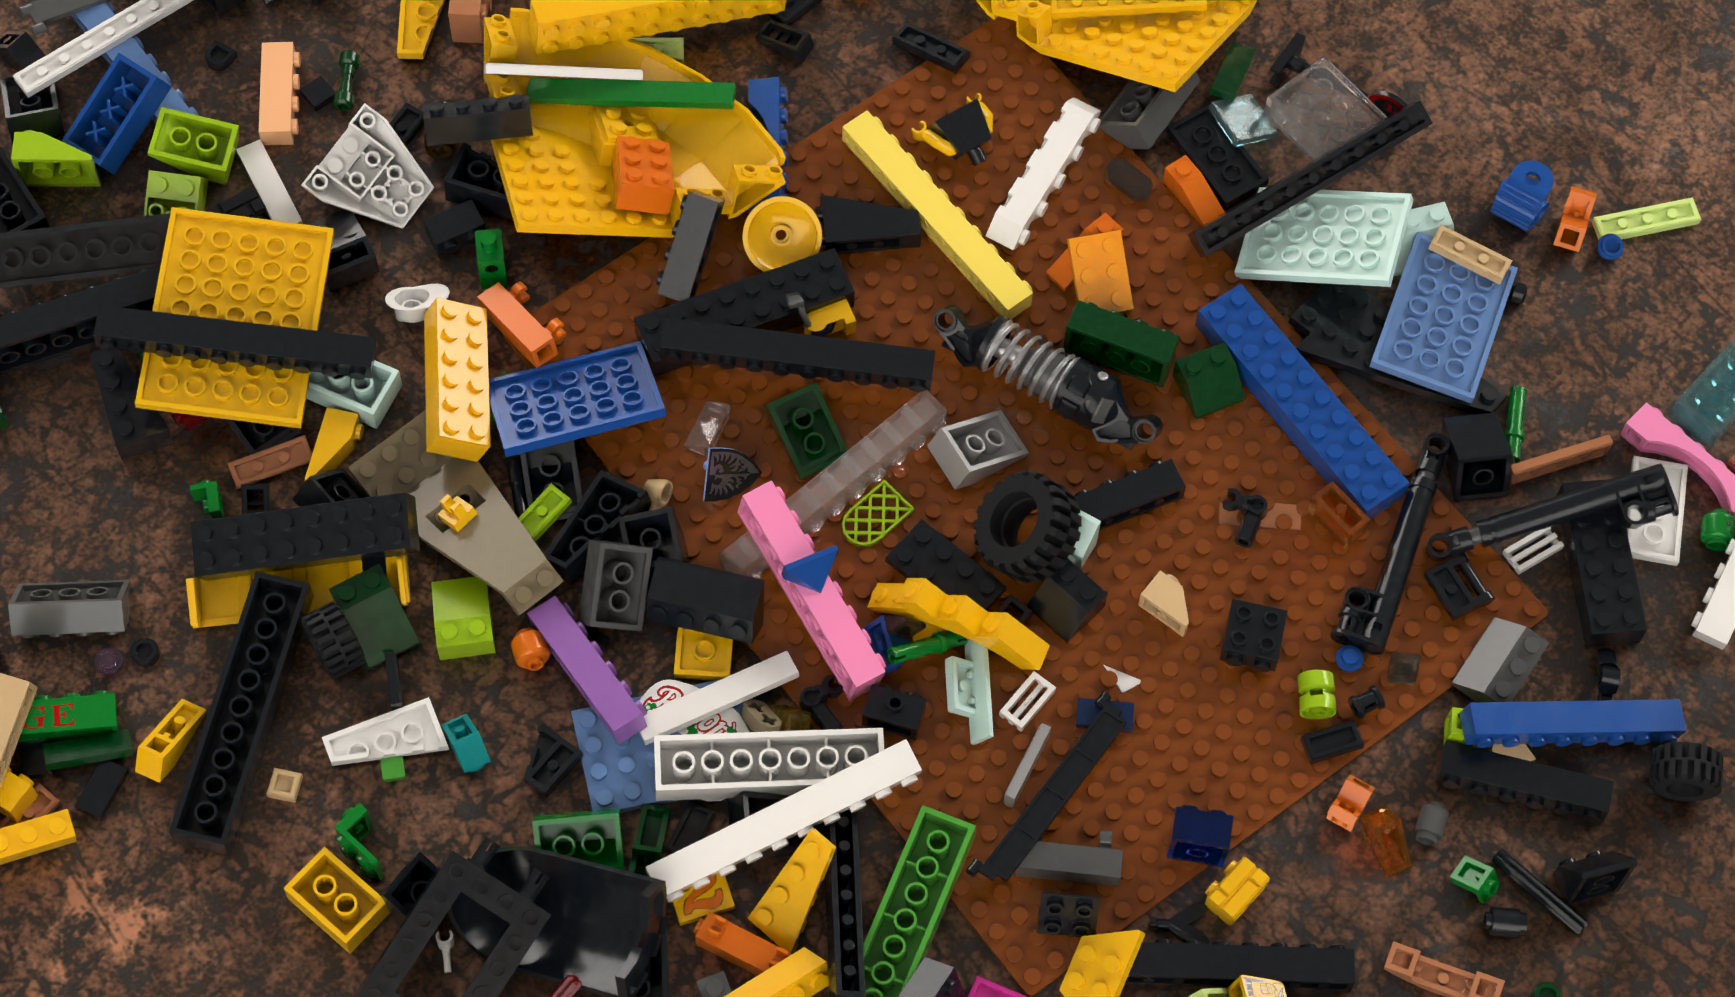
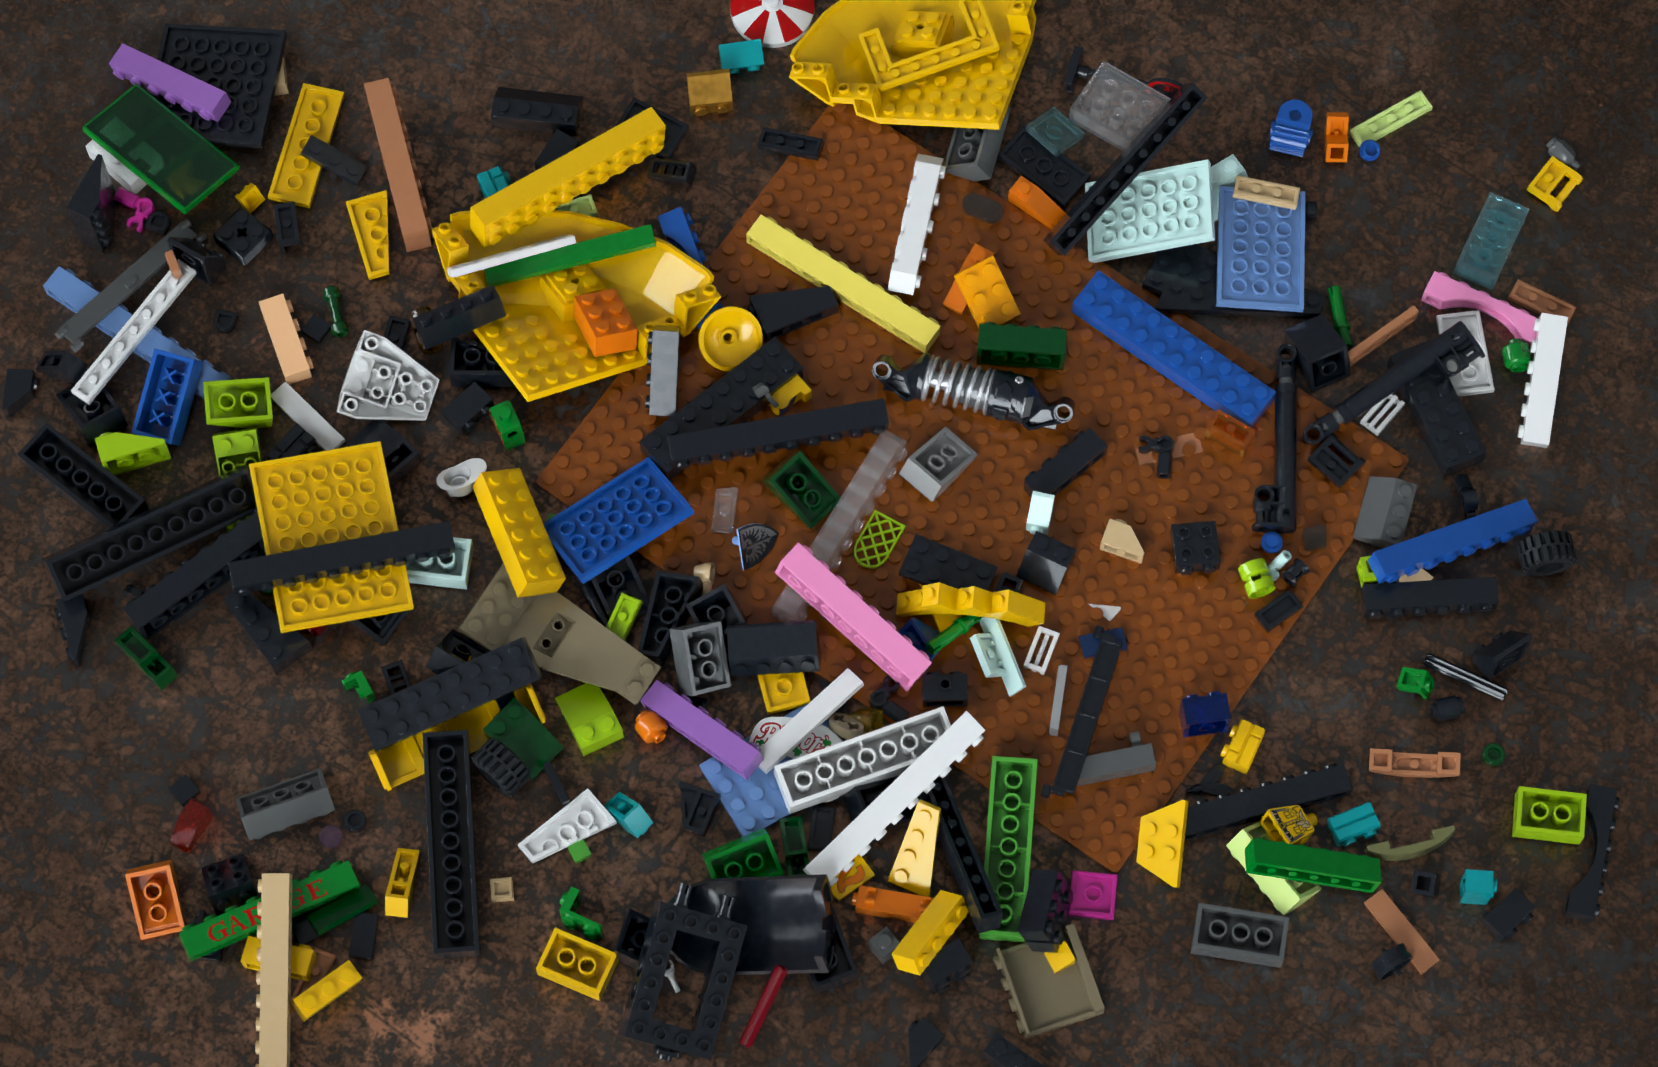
camera: 15 degrees left, 5 degrees up
nougat tile [227,435,312,490] -> none
yellow slope [304,407,364,482] -> none
yellow tile [437,494,478,532] -> none
orange brick [477,281,567,368] -> none
blue slope [781,545,838,593] -> none
clear smoke slope [884,615,926,640] -> none
black torso [911,93,993,167] -> none
black tyre [973,471,1082,583] -> none
black hinge [1037,892,1100,937] -> none
dark green slope [1172,342,1245,419] -> none
dark green tile [1209,42,1256,102] -> none
orange brick [1326,774,1375,832] -> none
clear orange slope [1360,805,1412,878] -> none
dark grey brick [1414,801,1449,846] -> none
none -> light aqua arm [1267,550,1292,581]

